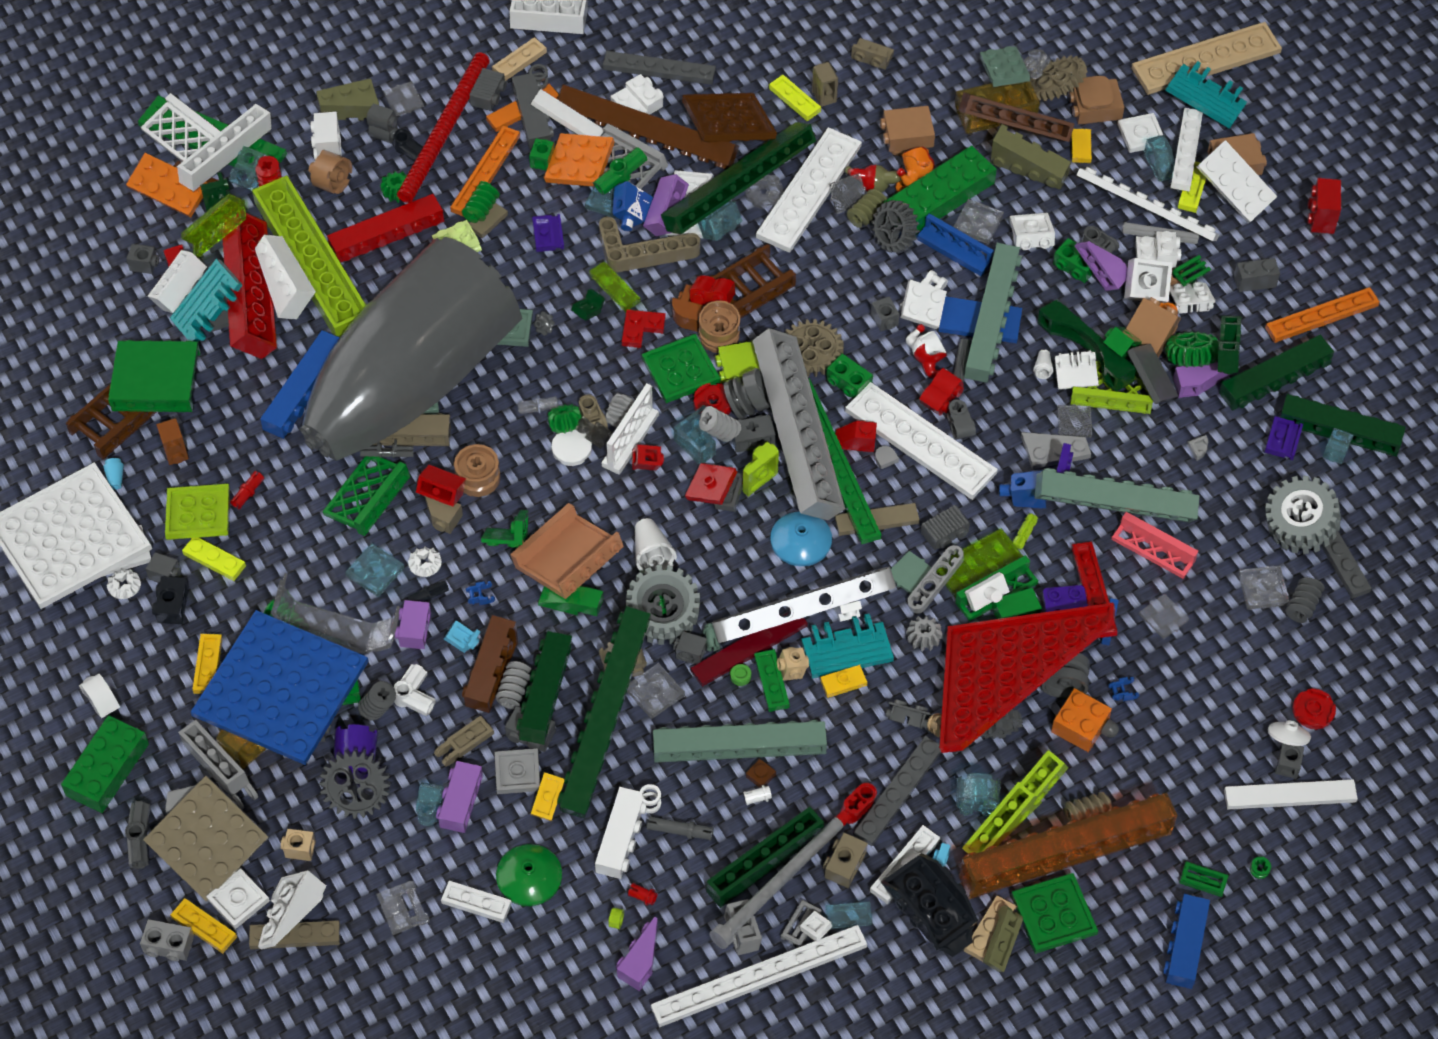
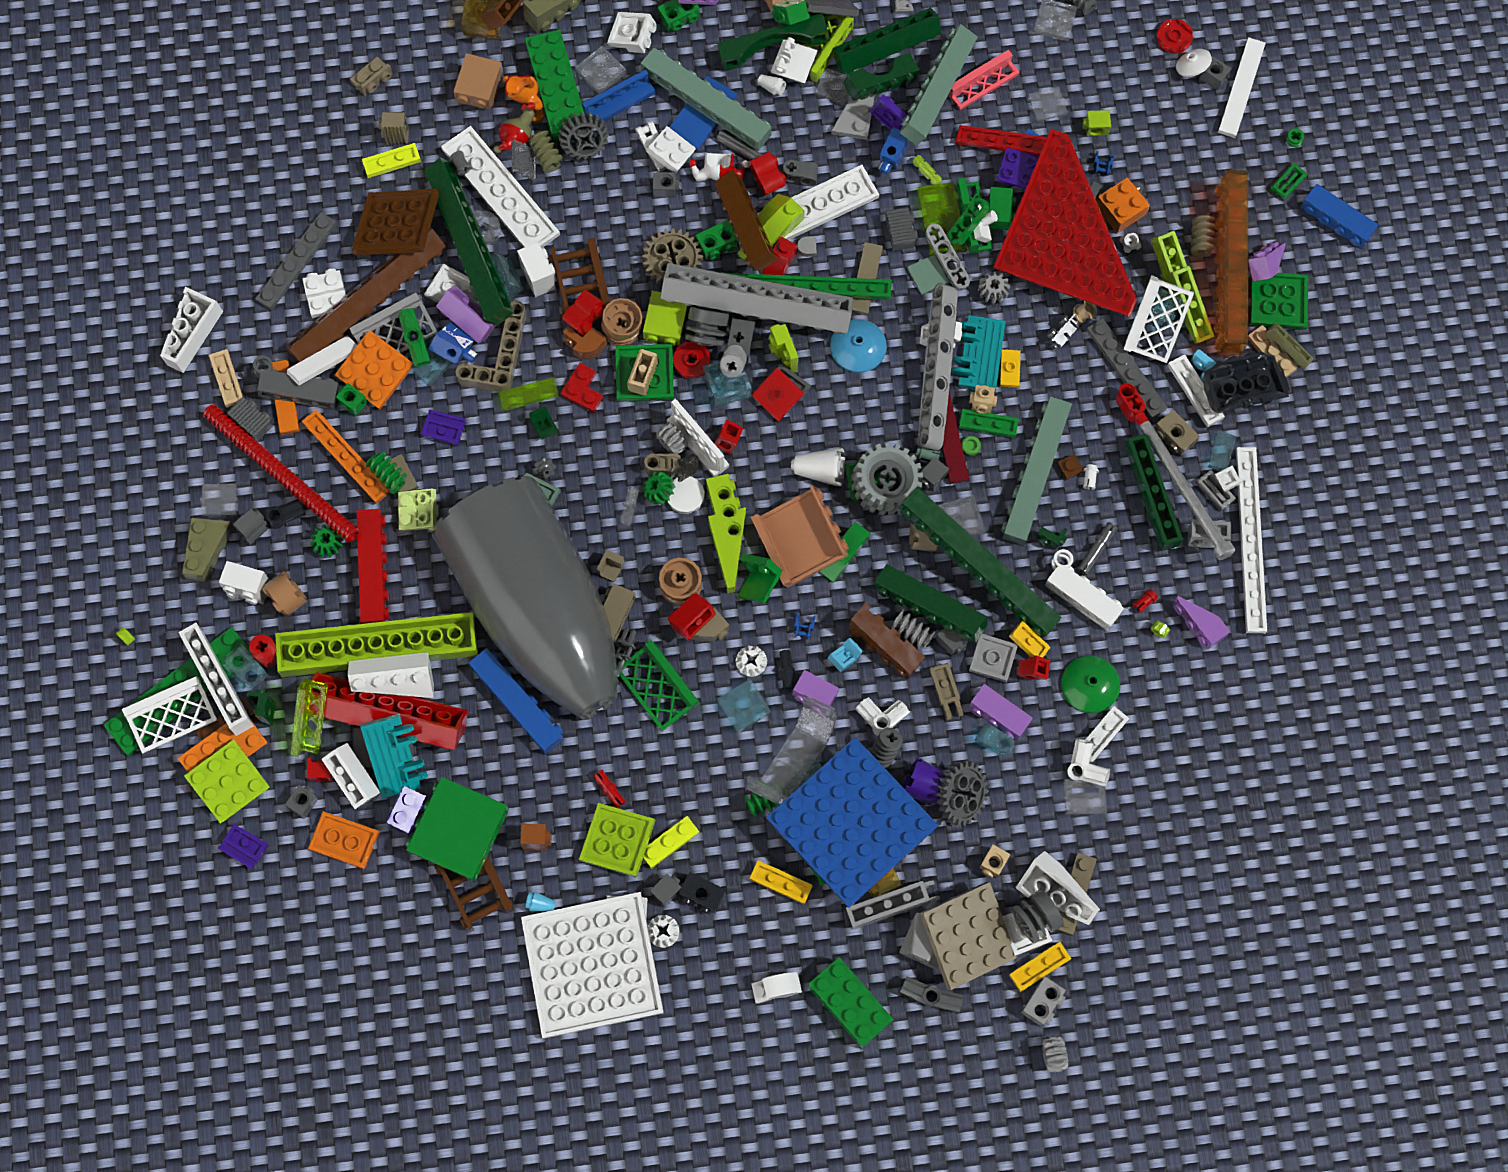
camera: 70 degrees left, 15 degrees up
none -> lime axle [116,627,135,645]
none -> lime plate [184,739,270,824]
none -> dark purple plate [218,824,269,870]
none -> orange tile [308,811,380,869]
none -> bracket [385,786,426,833]
none -> dark grey bush [449,150,472,176]
none -> white brick [517,242,557,297]
none -> dark tan panel [596,549,625,582]
none -> tan brick [627,349,658,396]
none -> lime brick [706,474,746,594]
none -> reddish brown brick [715,170,778,272]
none -> lime wedge [738,194,805,263]
none -> dark green brick [833,7,942,74]
none -> dark green arch [843,53,920,101]
none -> green beam [947,198,989,246]
none -> dark grey wheel [1011,889,1064,944]
none -> red brick [1017,655,1050,680]
none -> dark green bracket [1036,526,1068,550]
none -> light grey gear [1042,1037,1068,1072]
none -> white piece [1068,739,1110,786]
none -> lime brick [1083,110,1111,136]
none -> white plate [1120,233,1141,253]
none -> white fence [1124,275,1194,363]
none -> medium lavender slope [1248,241,1286,281]

